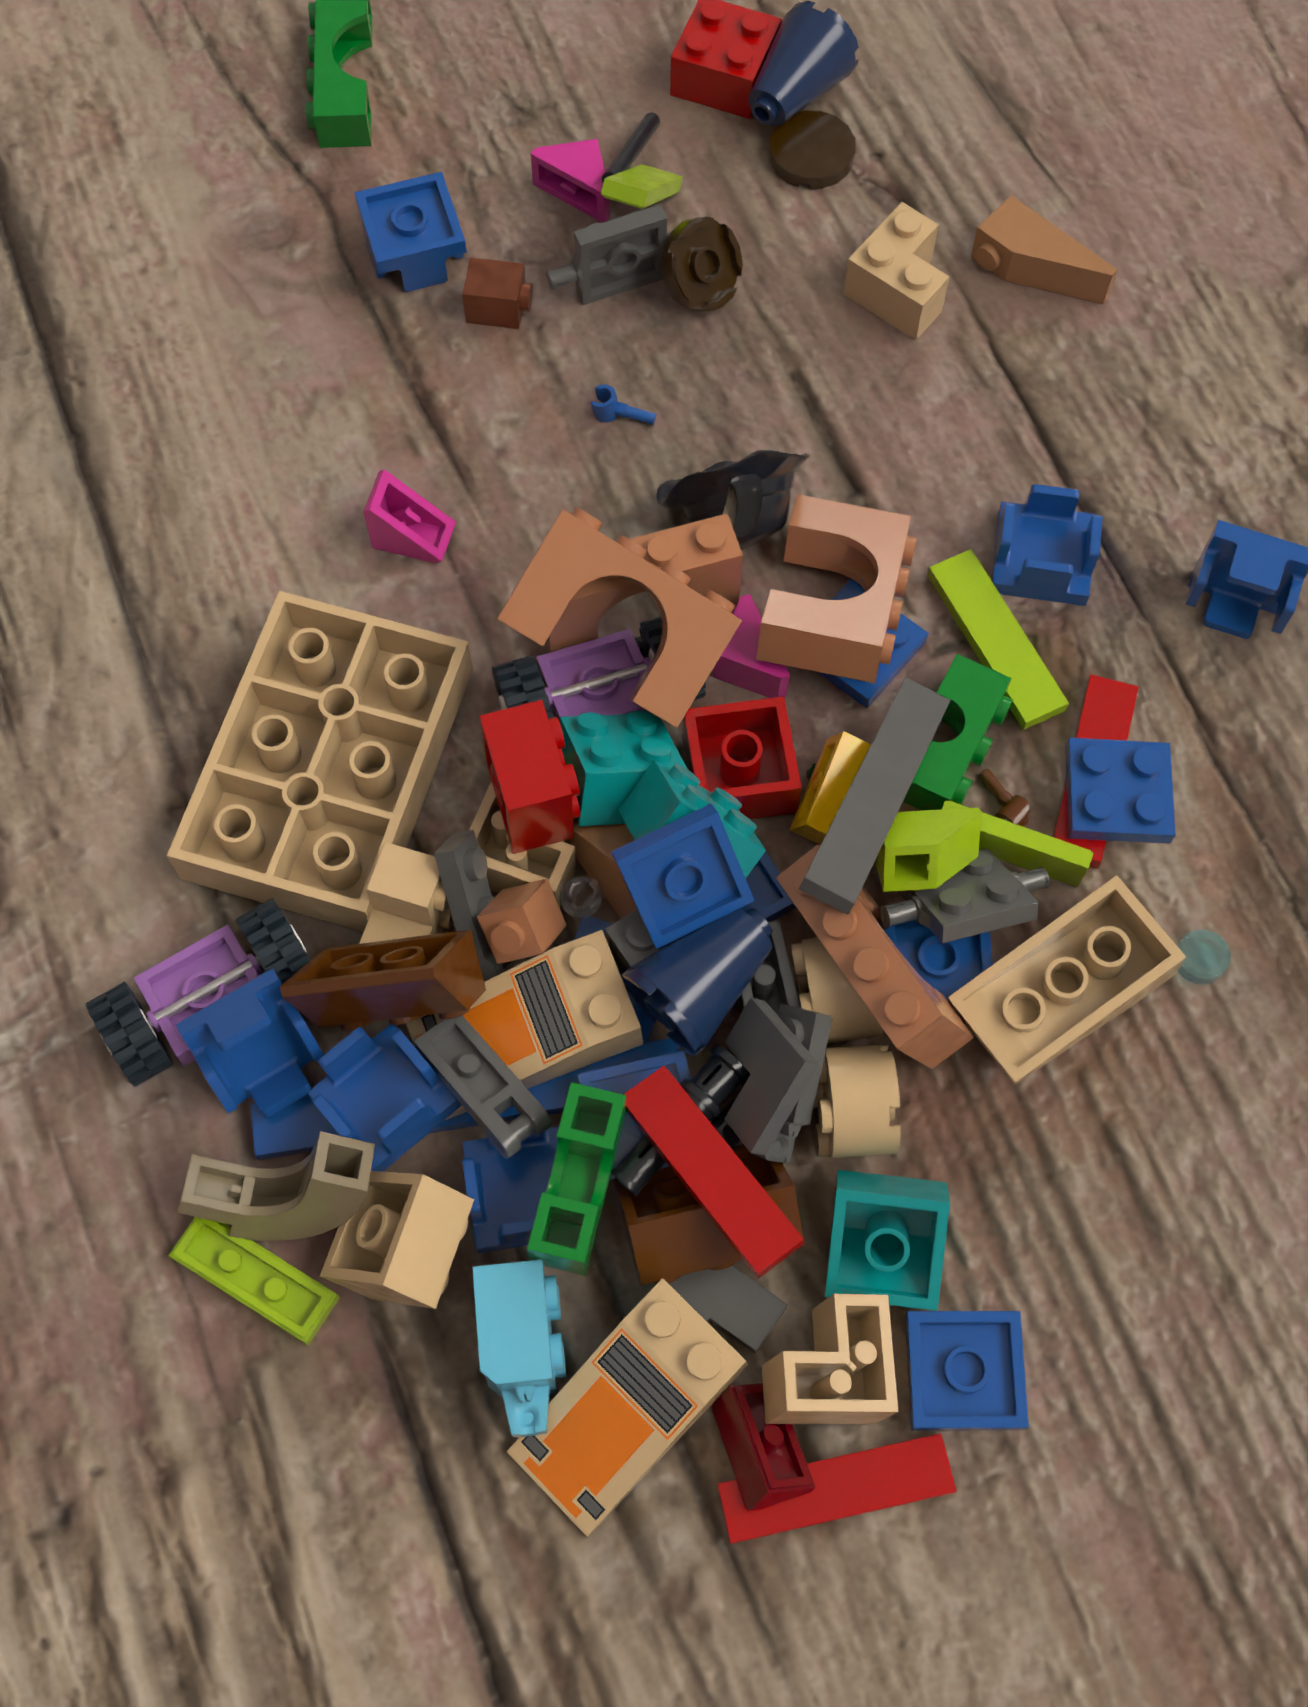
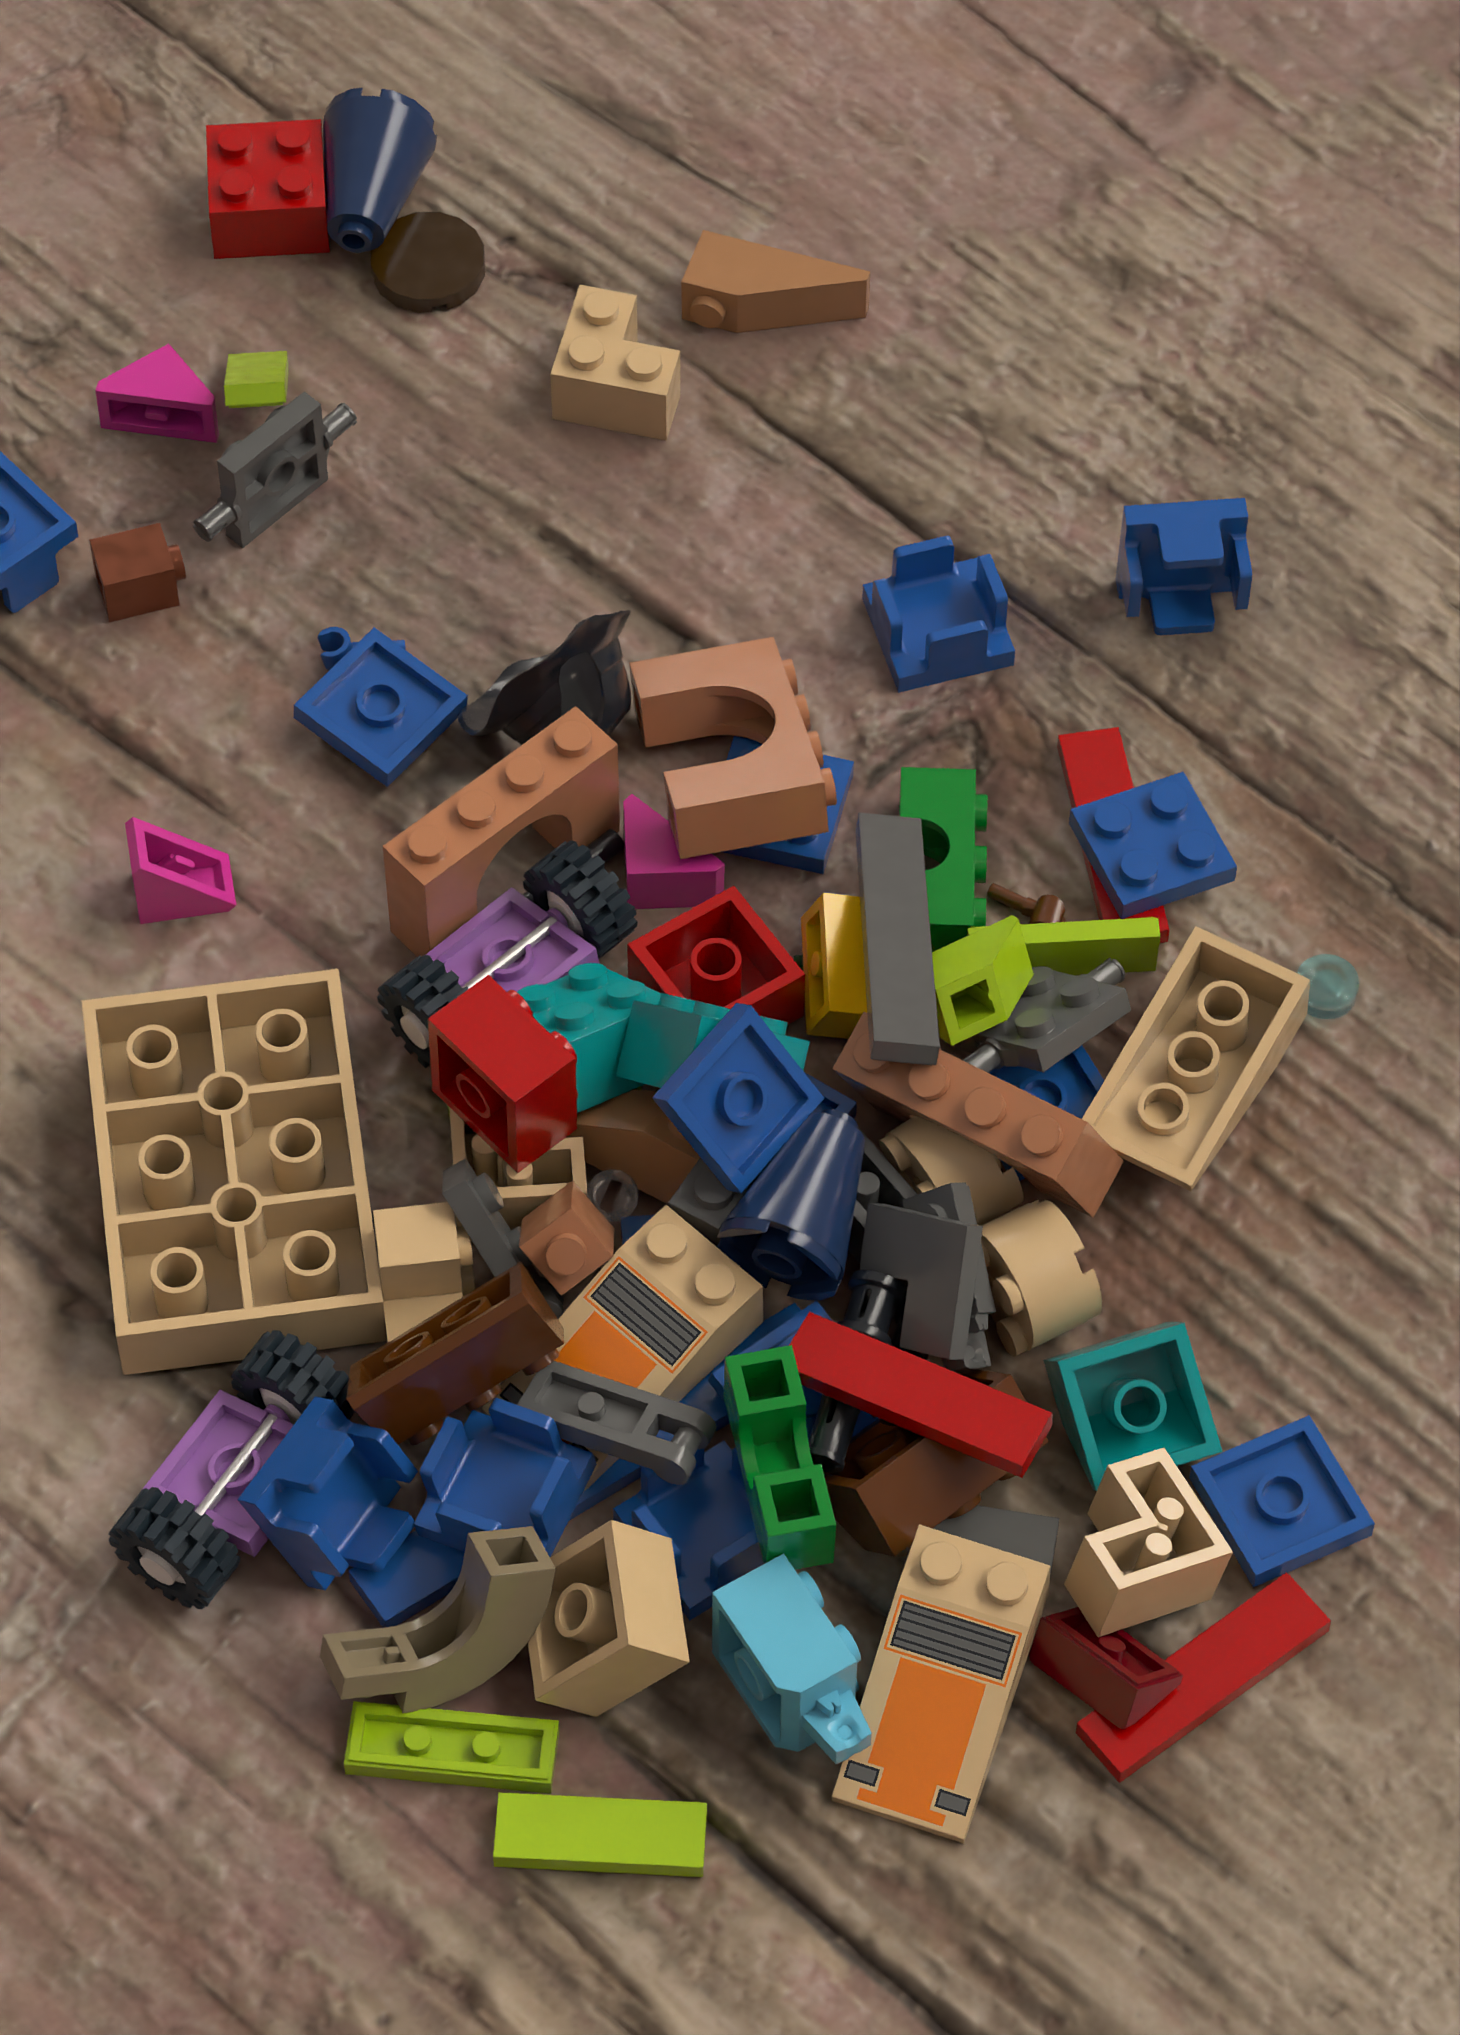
camera: 25 degrees left, 10 degrees down
nougat arch [497,507,742,728] -> none
black bar [602,112,660,183] -> none
dark brown tile [662,217,743,312] -> none
lime tile [927,549,1069,730] -> none
none -> blue plate [294,627,468,787]
none -> lime tile [493,1792,707,1877]

